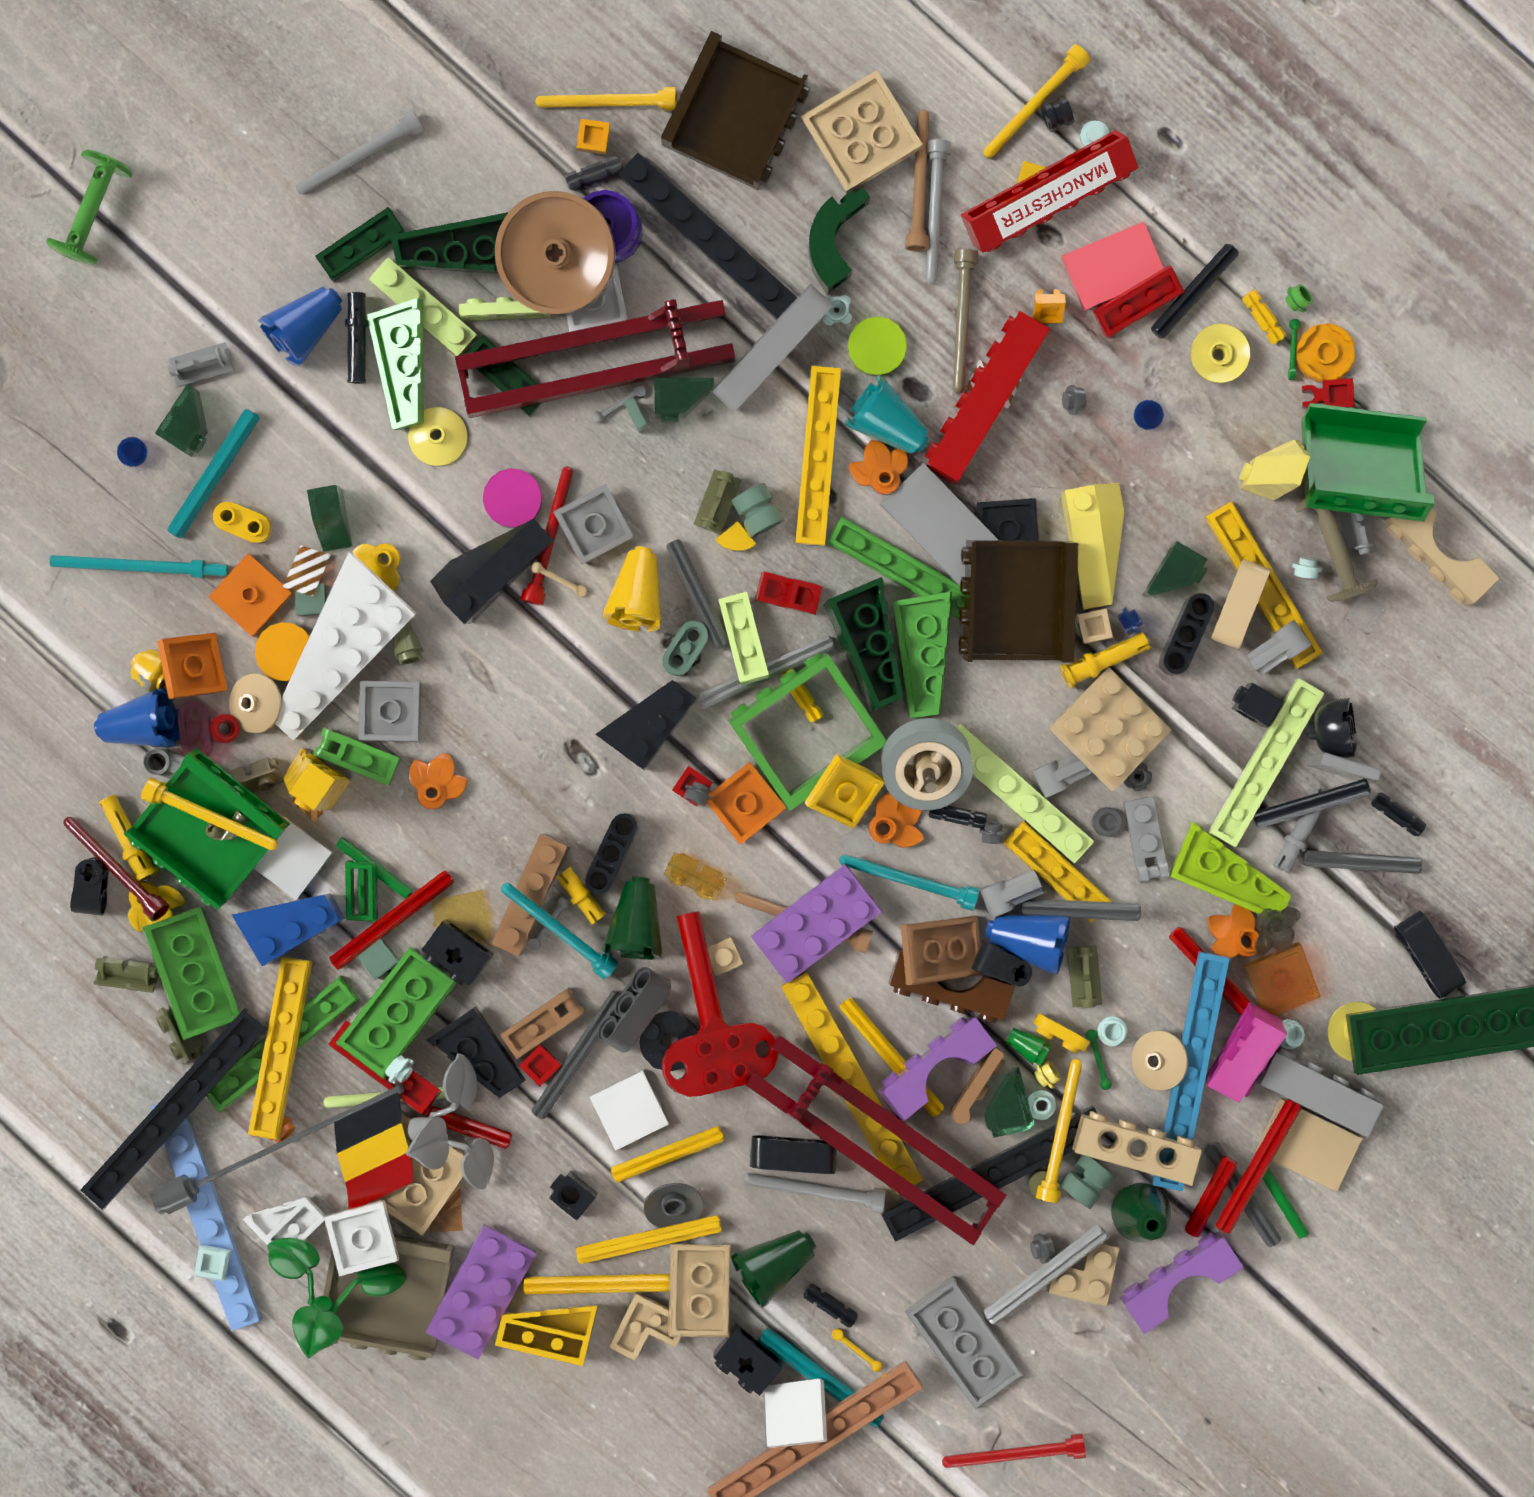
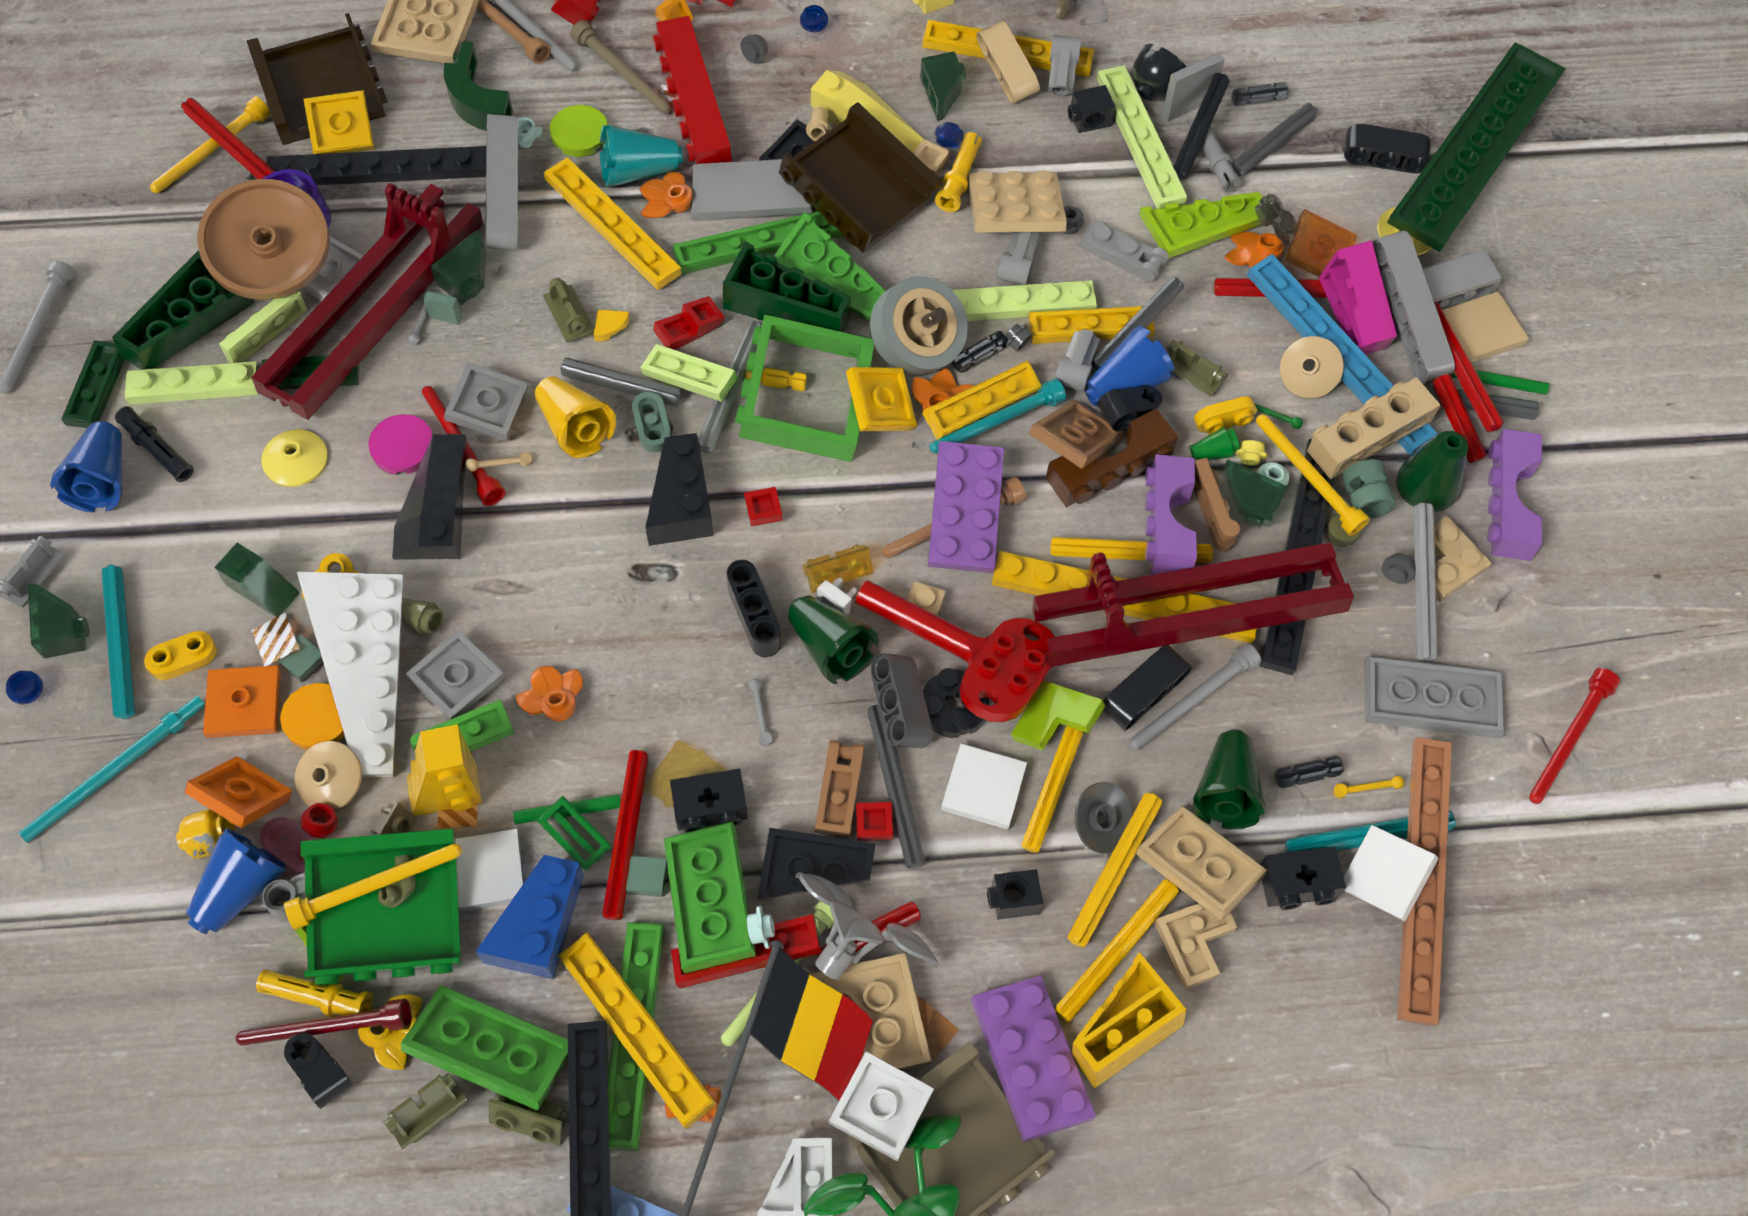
camera: 50 degrees left, 25 degrees down
wing [367,298,424,431] -> none
medium nougat arch [491,834,570,956] -> none
teal piece [501,883,618,979] -> none
yellow pin [556,867,607,925] -> none
light orange tile [576,119,610,155] -> none
dark grey plate [684,782,712,807] -> none
orange plate [707,762,786,845] -> none
sand green wheel [731,483,784,538] -> none
flat silver tile [1092,807,1123,837] -> none
light aqua plate [1097,1016,1128,1046] -> none
black beam [1159,593,1215,676] -> none
light aqua plate [1292,557,1323,579] -> none
none -> red axle [181,98,275,179]
none -> yellow tile [304,90,375,154]
none -> tan pin [806,107,830,141]
none -> white tile [816,578,857,615]
none -> yellow tile [922,360,1042,440]
none -> lime tile [1011,681,1105,751]
none -> light grey beam [1372,231,1455,384]

